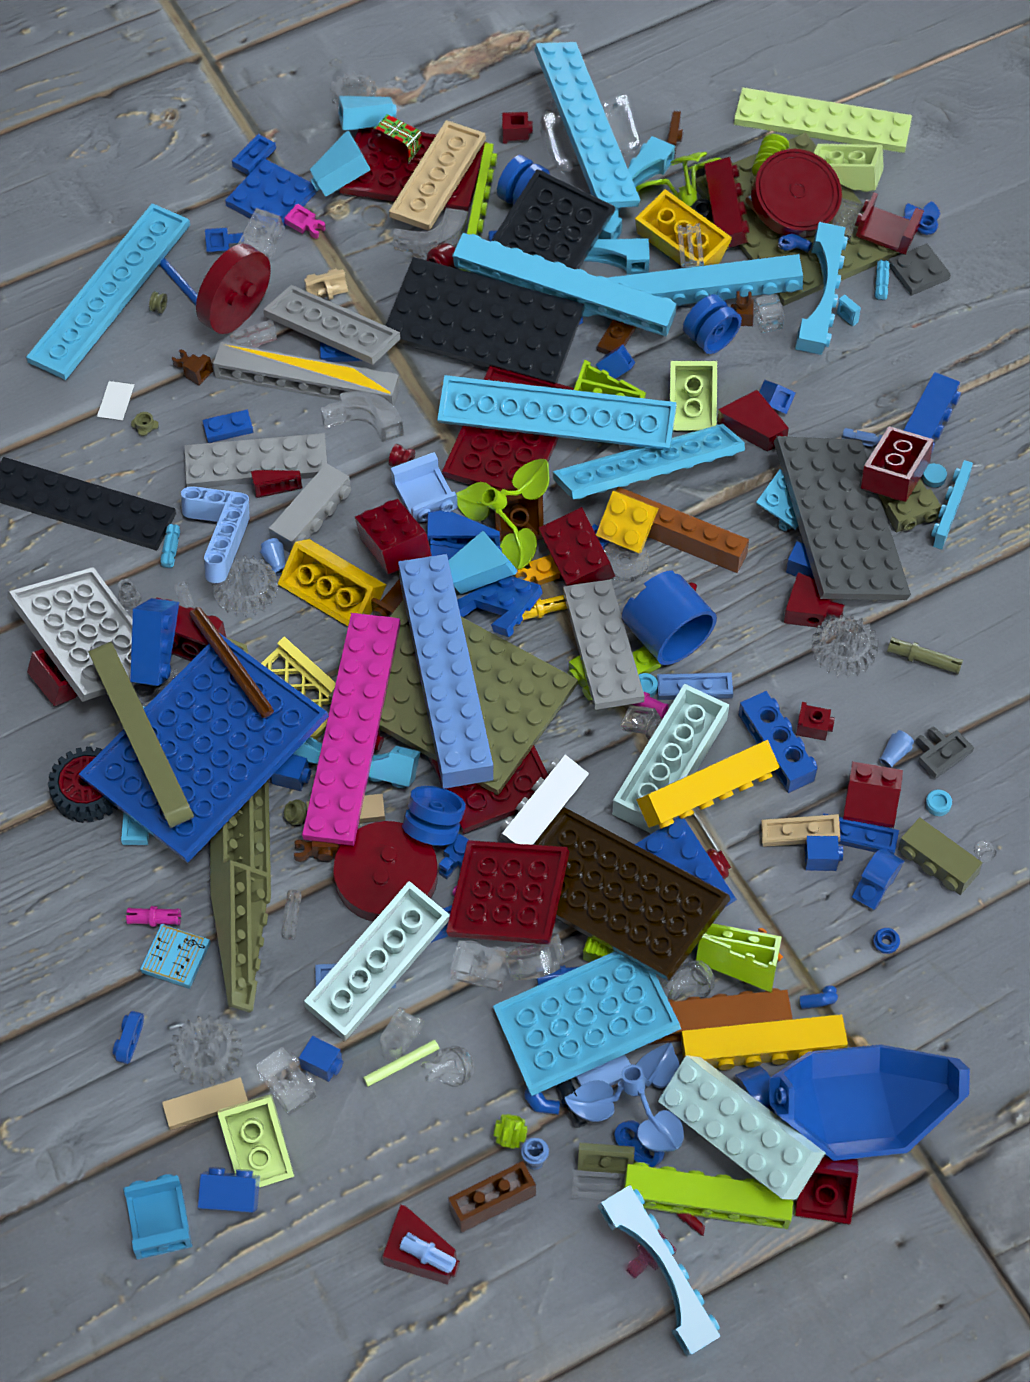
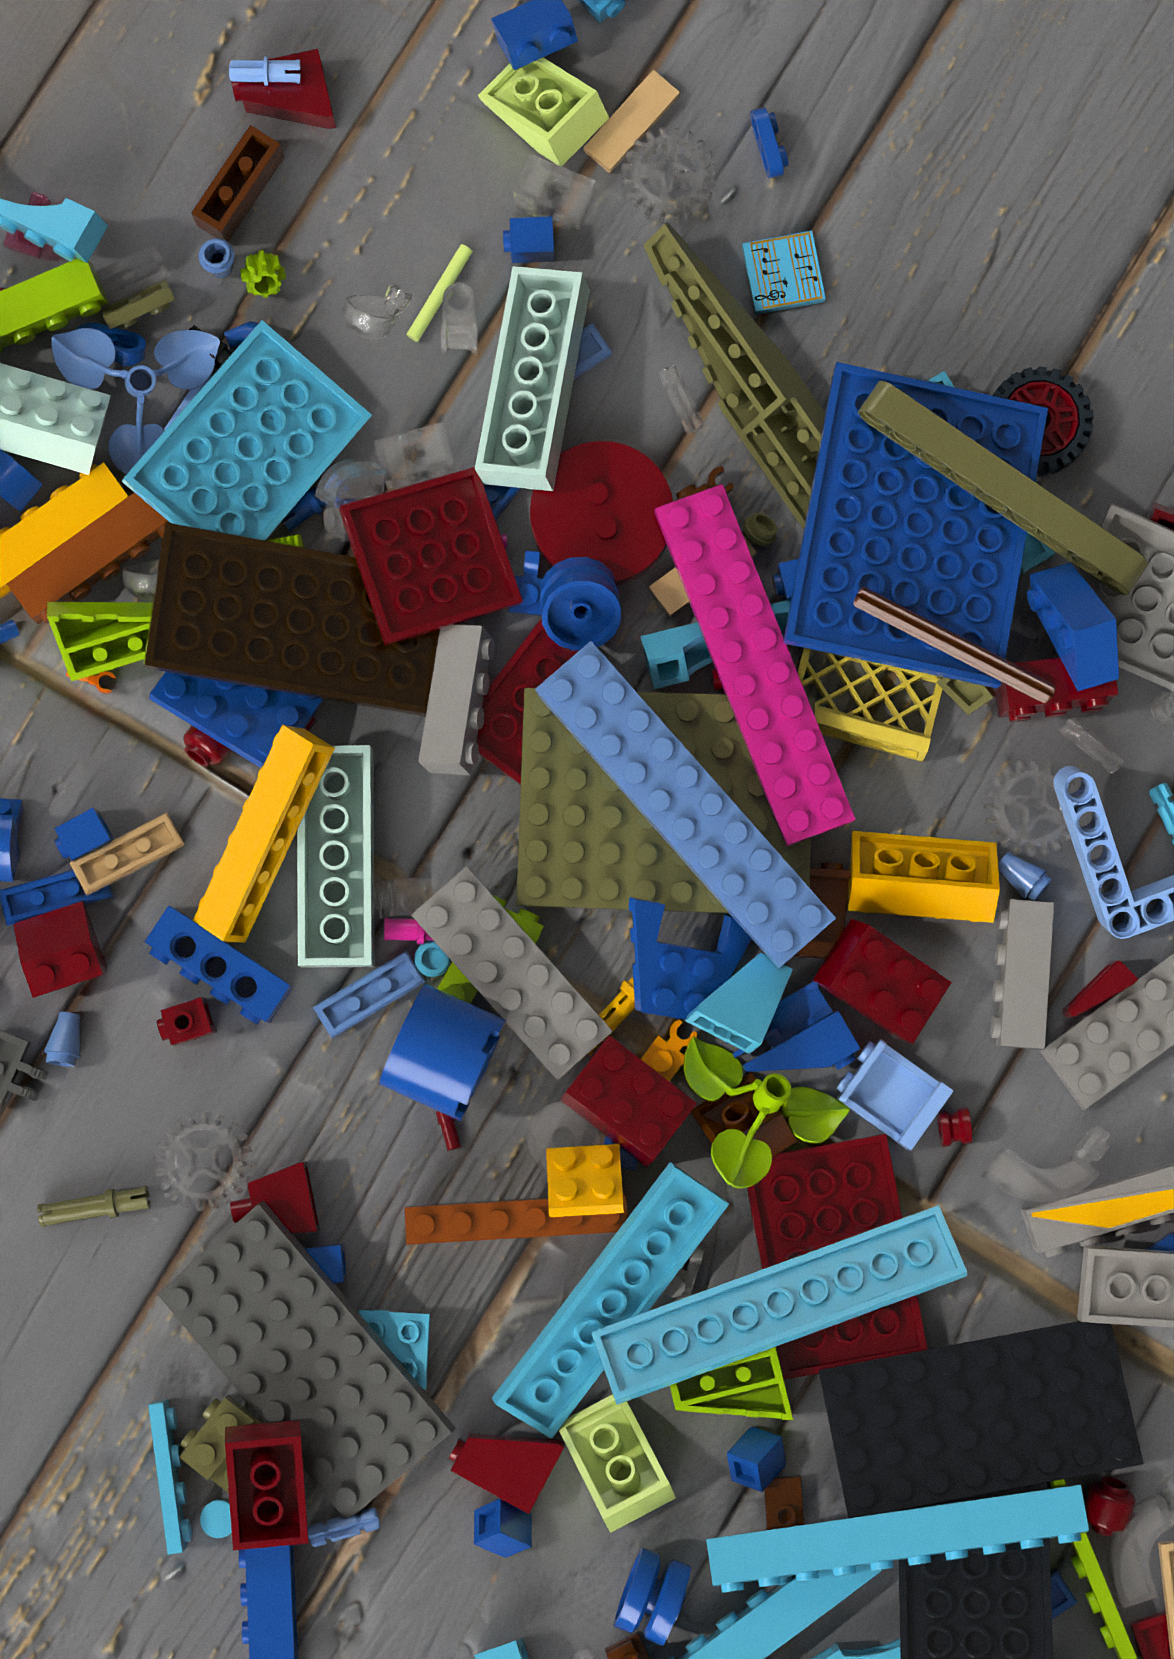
camera: 150 degrees right, 25 degrees up
dark pink pin [126,906,181,927] -> none

